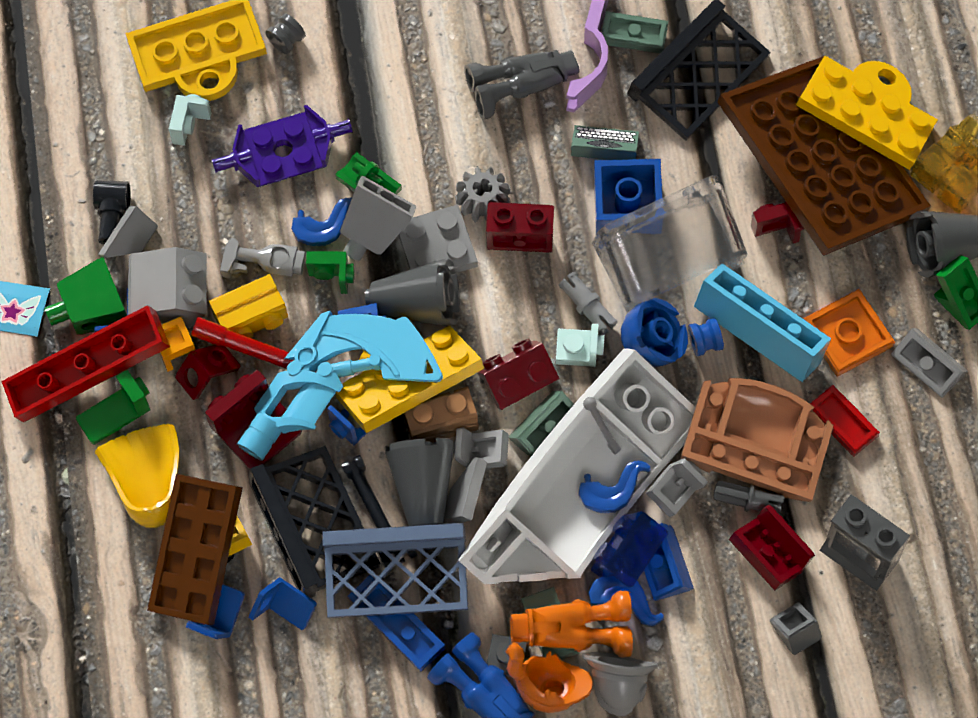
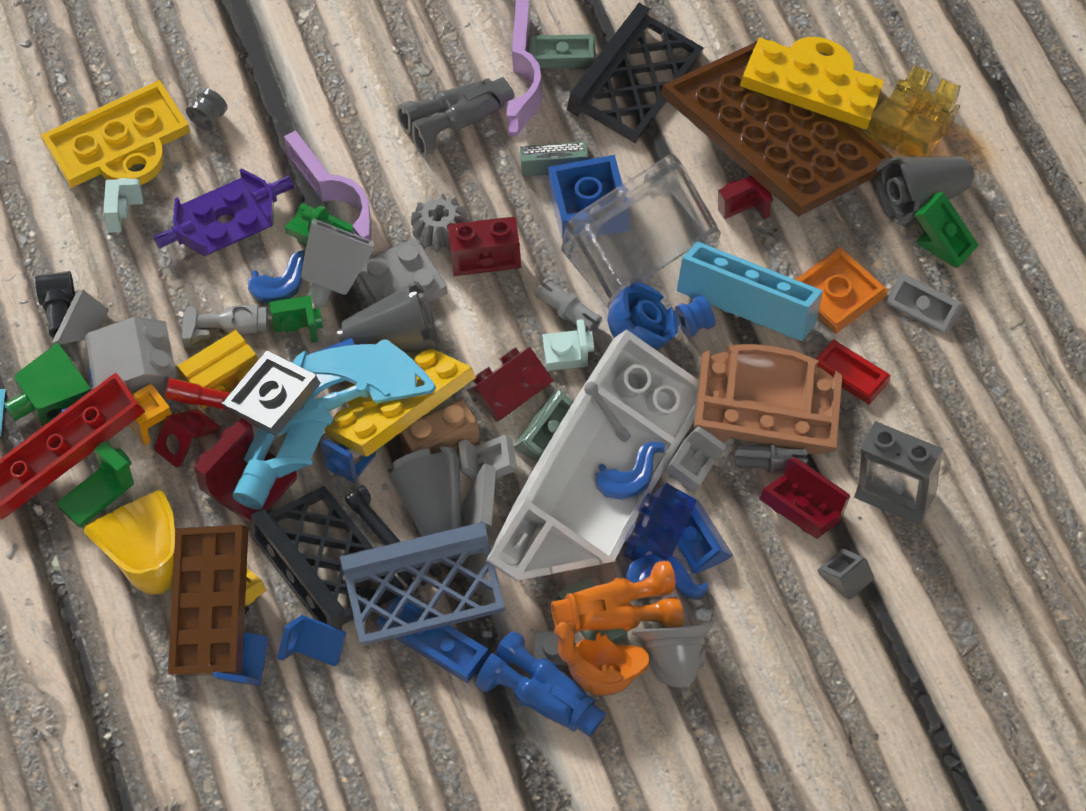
camera: 10 degrees left, 10 degrees down
none -> plate [222,351,321,437]
none -> lavender piece [284,130,372,254]

